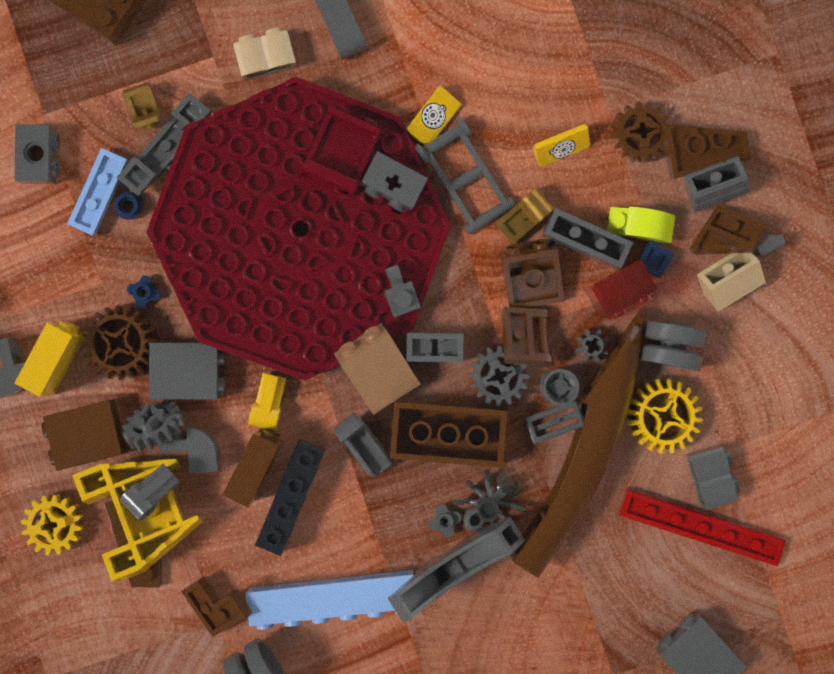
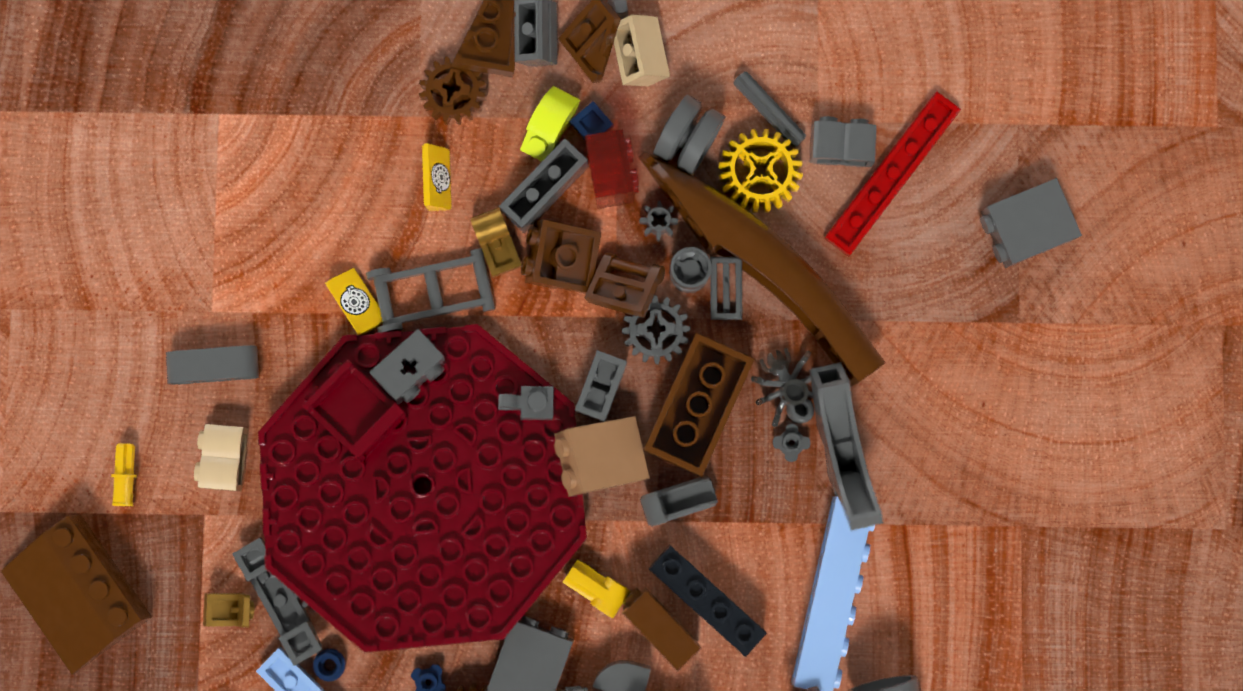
camera: 70 degrees left, 5 degrees down
none -> dark grey axle [733,72,806,147]

